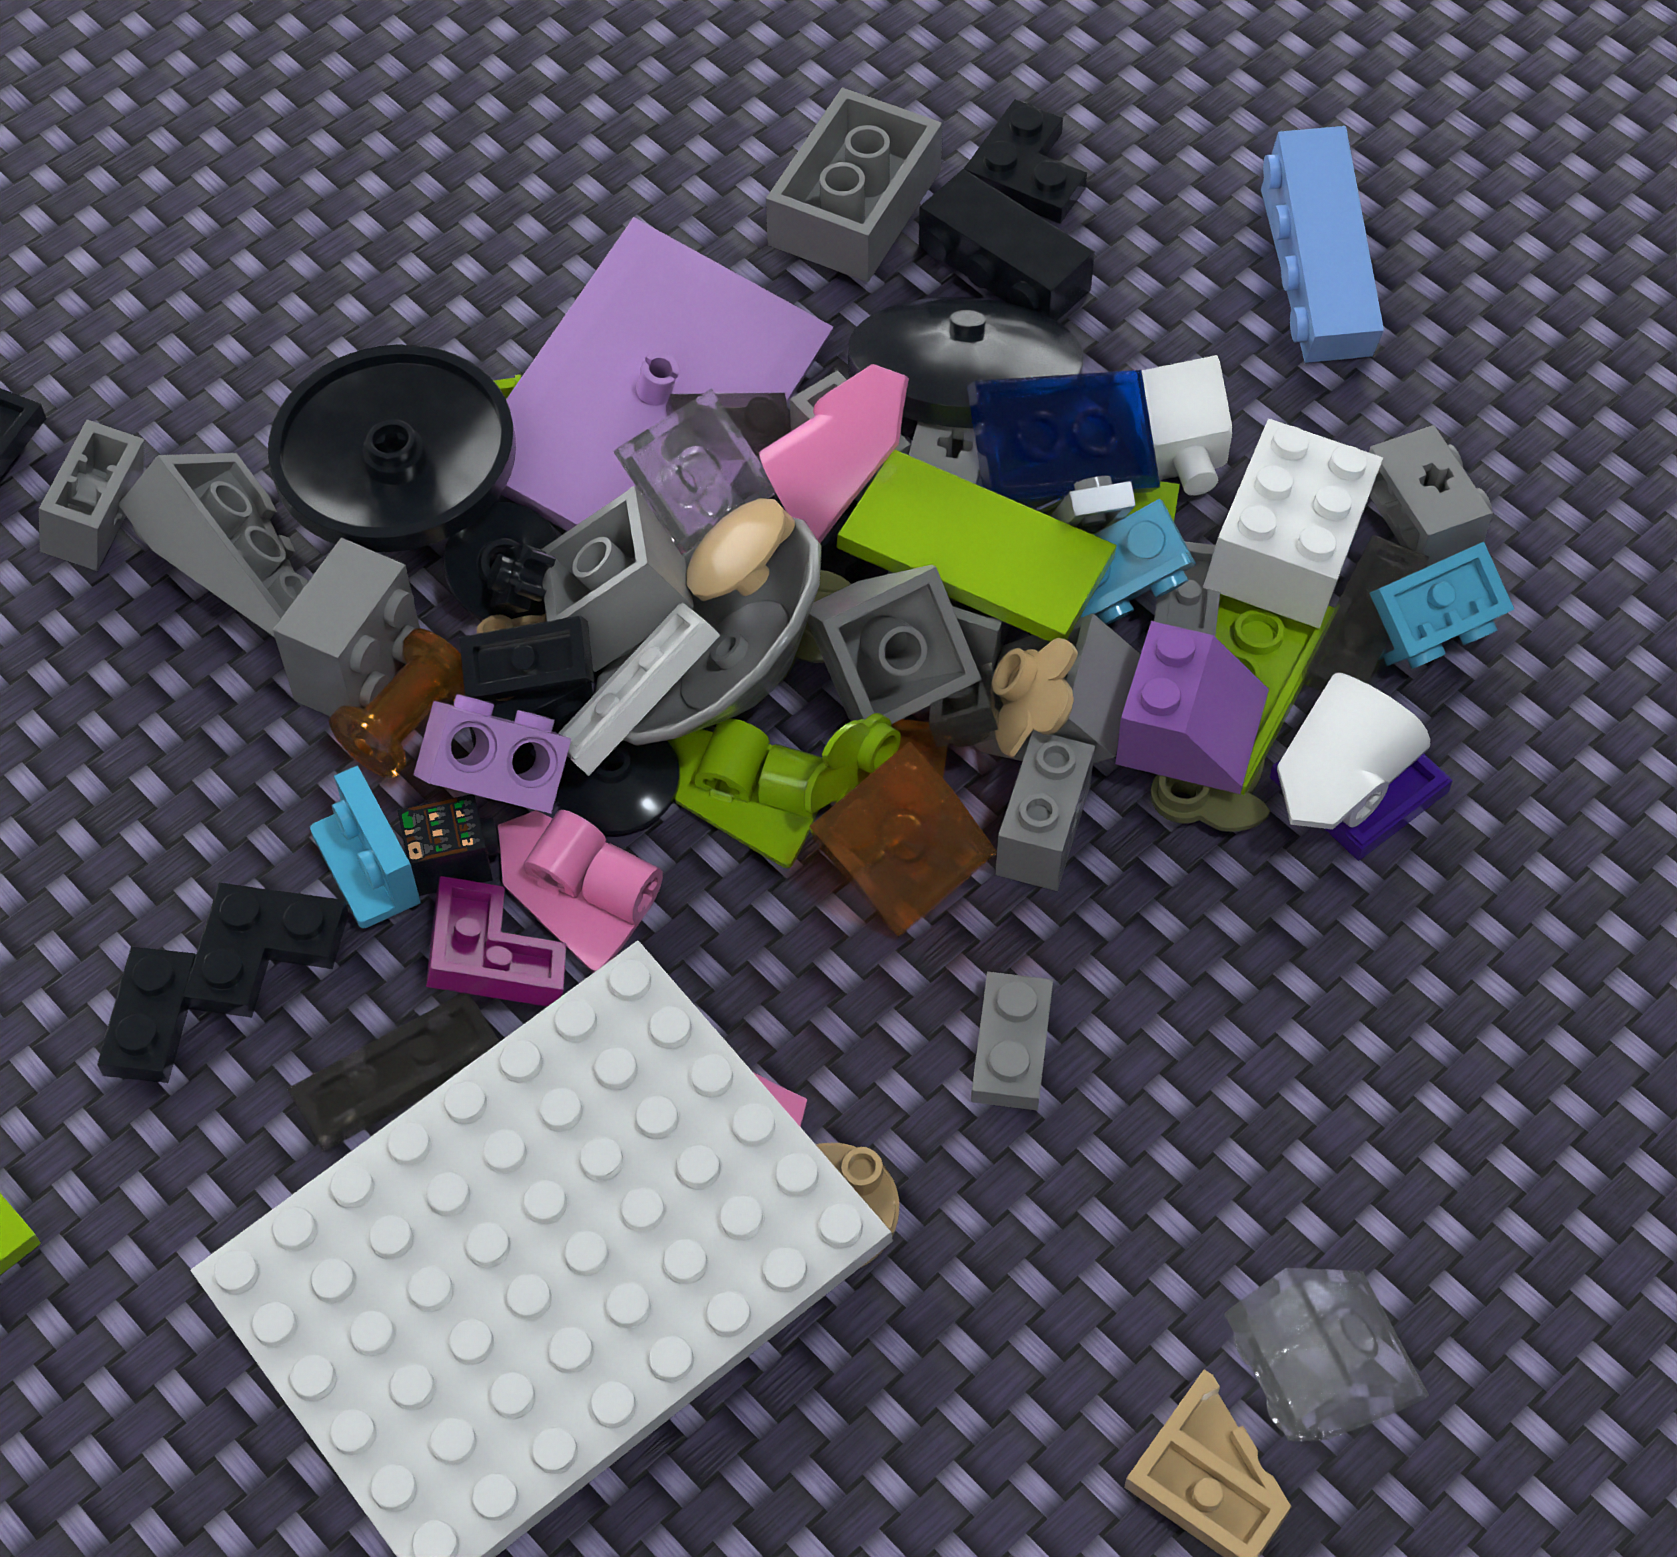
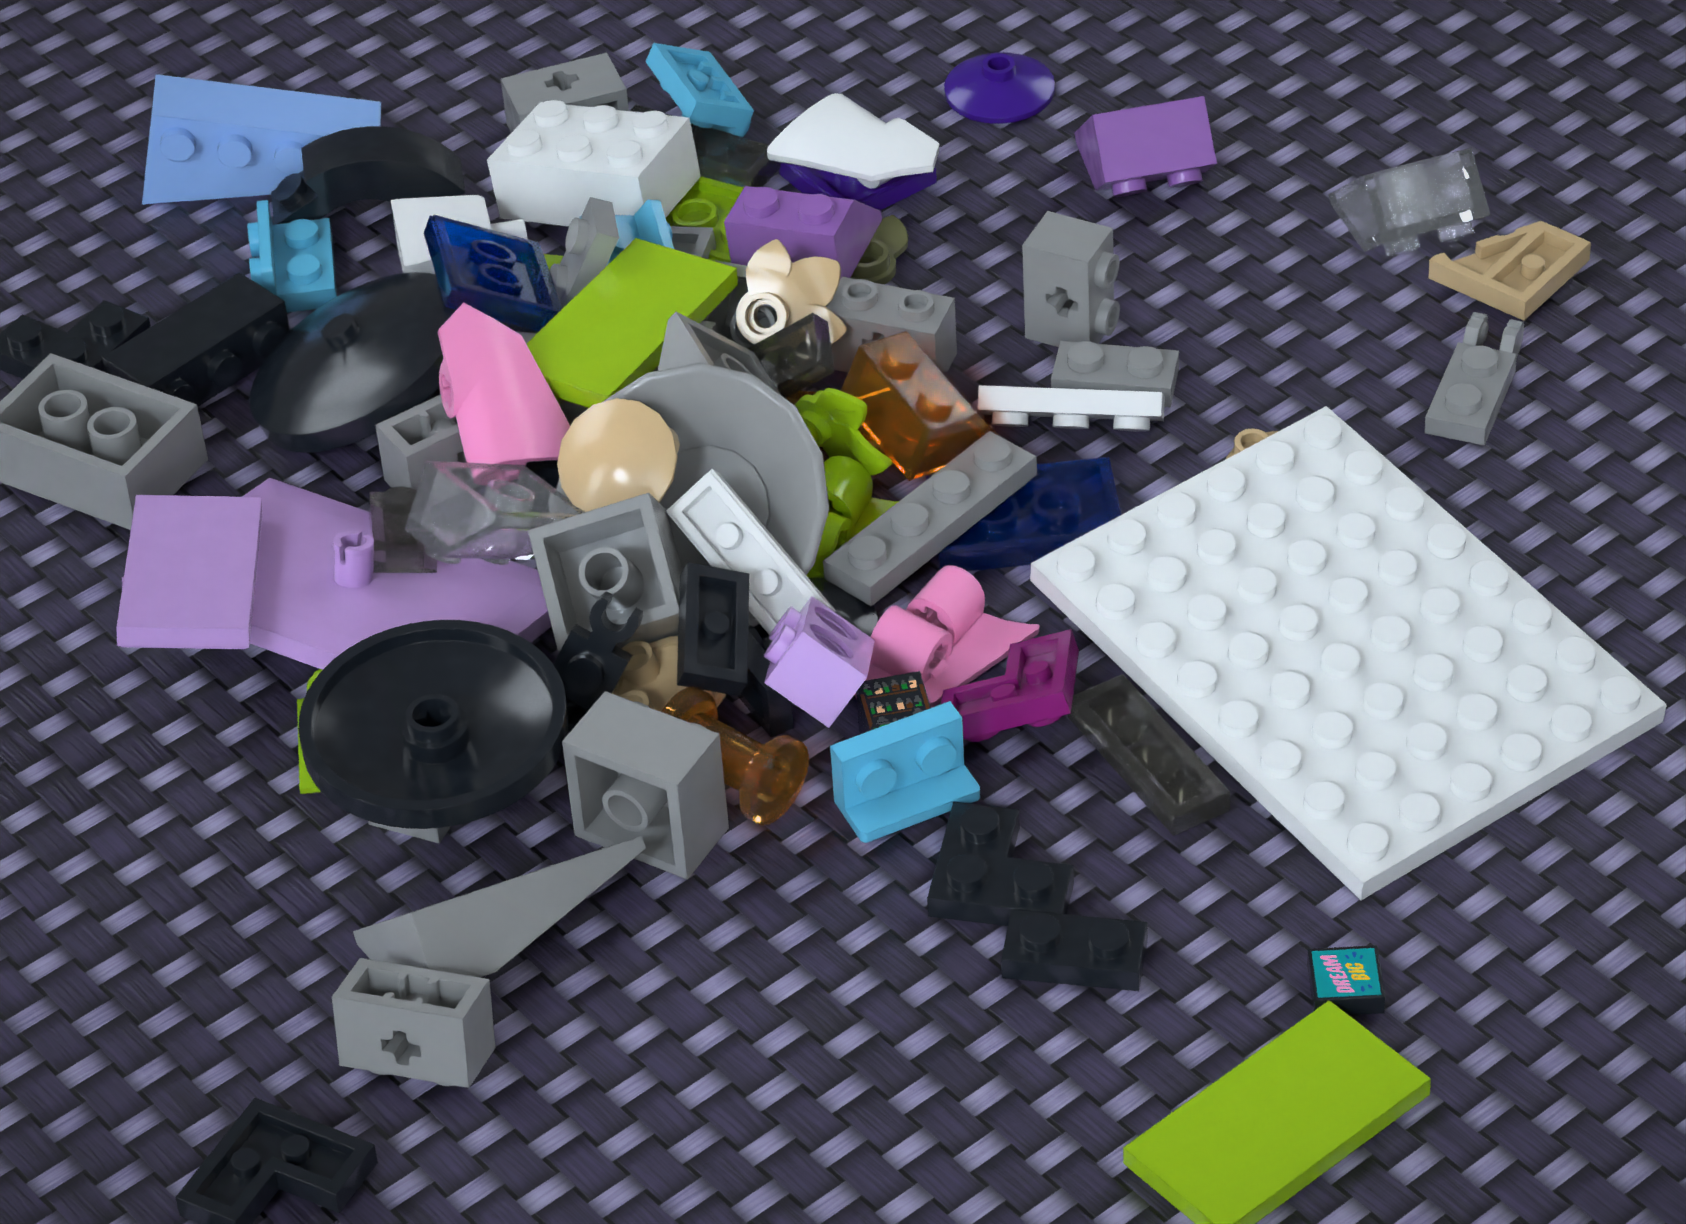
camera: 85 degrees left, 15 degrees down
none -> lavender tile [116,495,262,649]
none -> medium azure bracket [247,200,337,313]
none -> black arch [271,126,465,224]
none -> light grey plate [823,431,1037,606]
none -> clear blue tile [926,457,1122,571]
none -> dark purple dish [944,52,1055,124]
none -> white plate [978,385,1165,431]
none -> light grey brick [1022,211,1120,347]
none -> medium lavender slope [1074,96,1217,197]
none -> tile [1307,945,1385,1015]
none -> light grey hinge [1424,312,1525,446]

